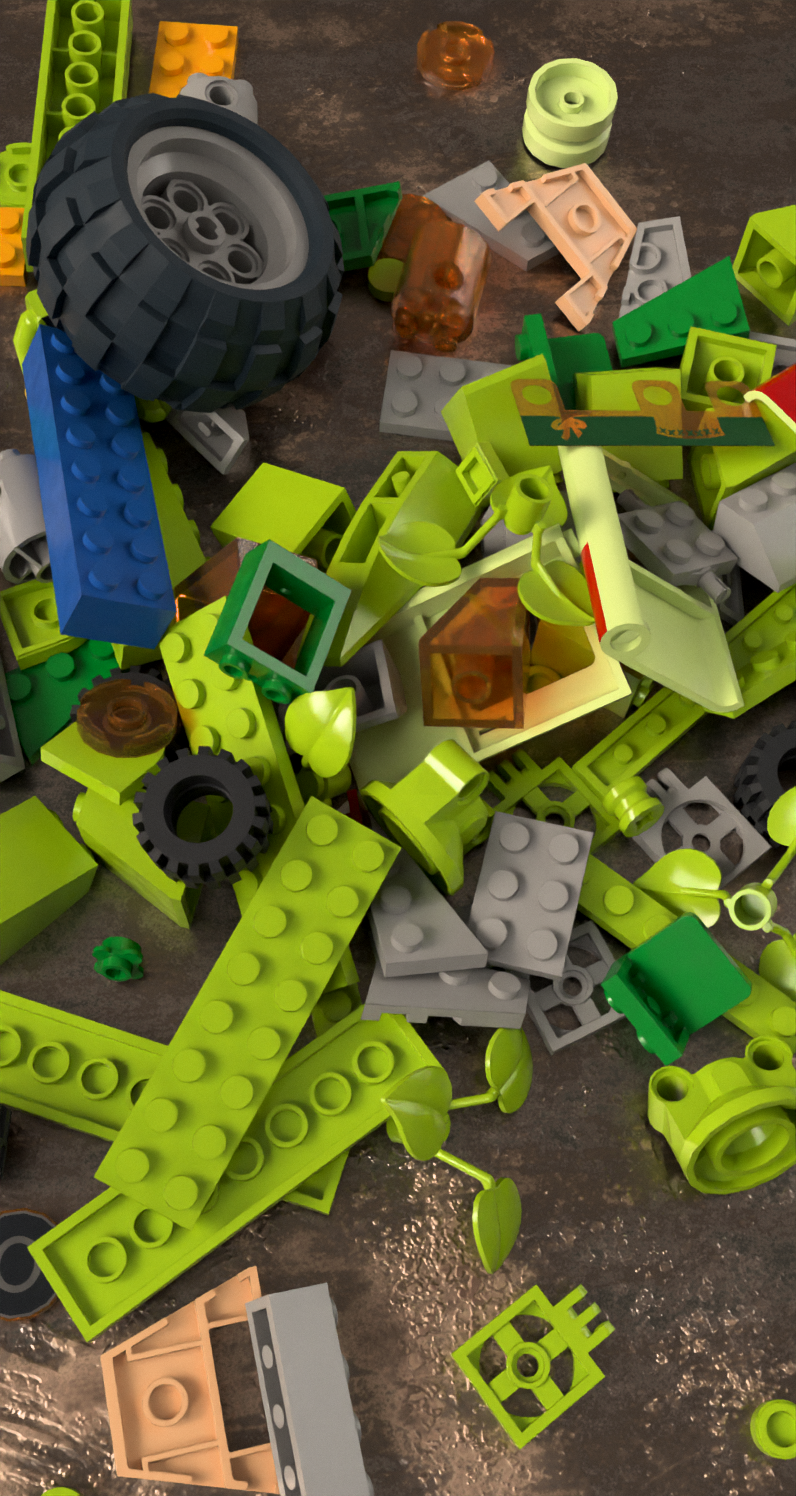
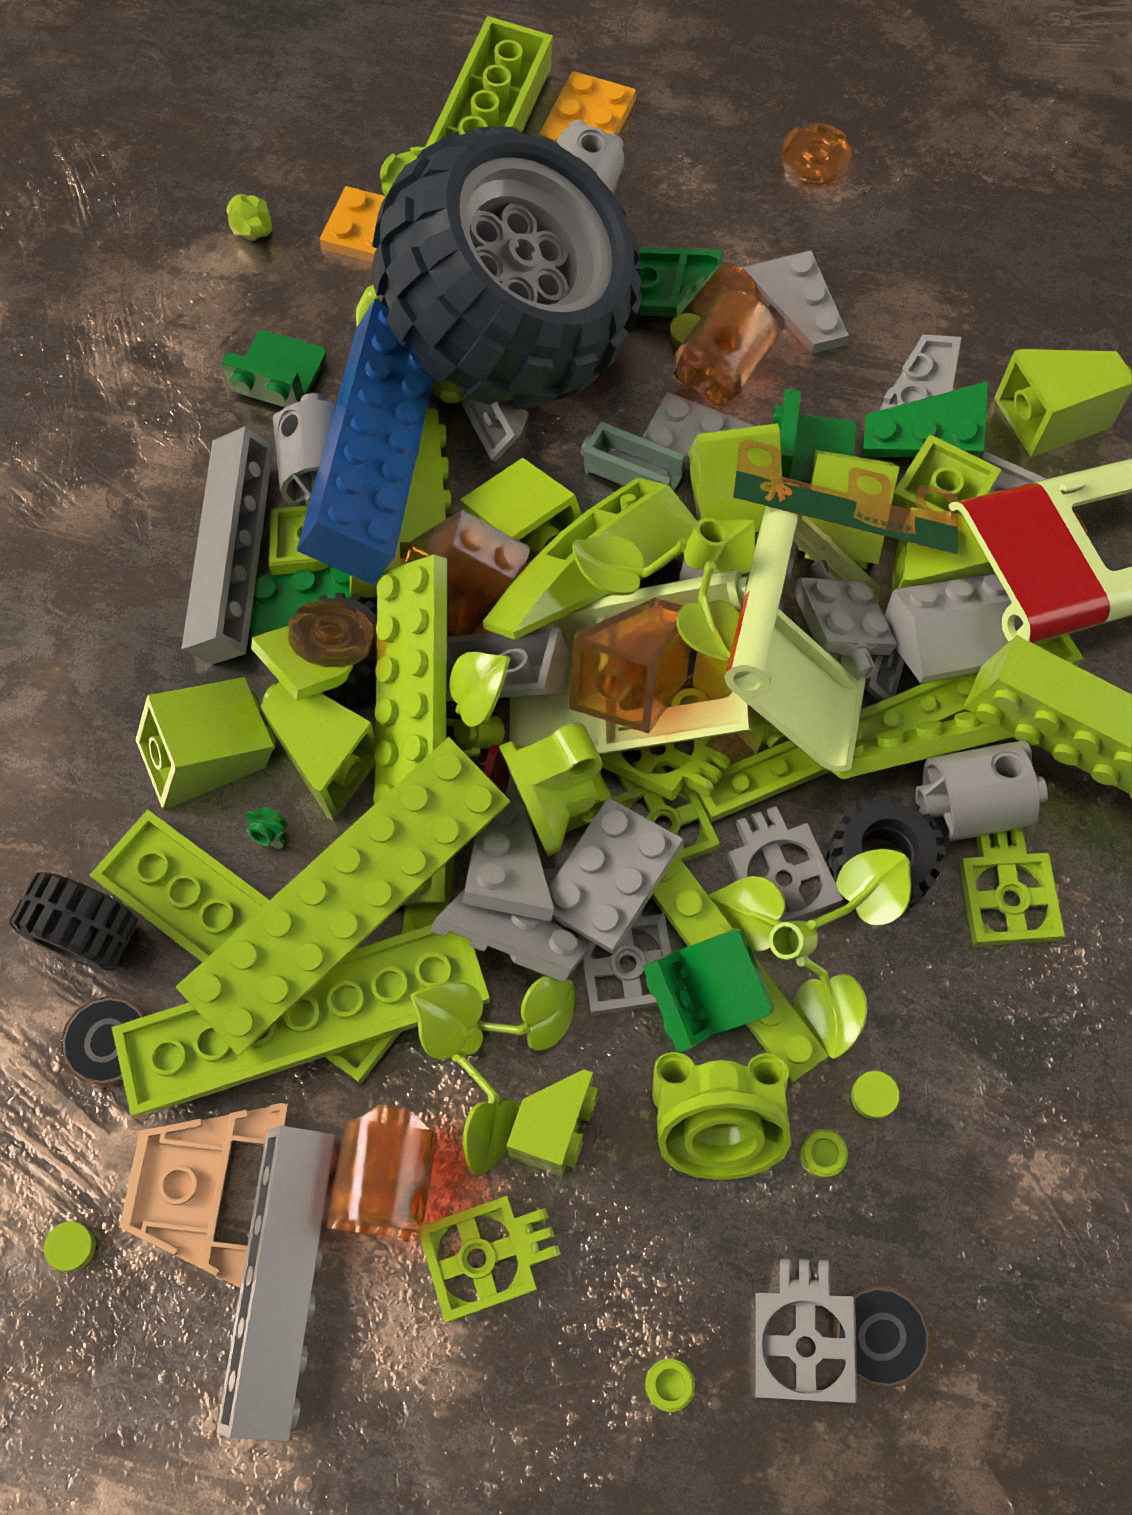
camera: 25 degrees right, 0 degrees up
black tyre [132,746,274,890] -> none
green window [204,539,352,704] -> none
lime tile [455,441,509,508] -> none
light nougat wing [474,163,637,332] -> none
yellowish green wheel [522,58,618,168] -> none
lime wheel [602,776,665,837] -> none
none -> clear orange cylinder [327,1105,438,1242]
none -> lime slope [506,1069,599,1177]
none -> sand green window [581,422,685,494]
none -> lime piece [600,698,731,801]

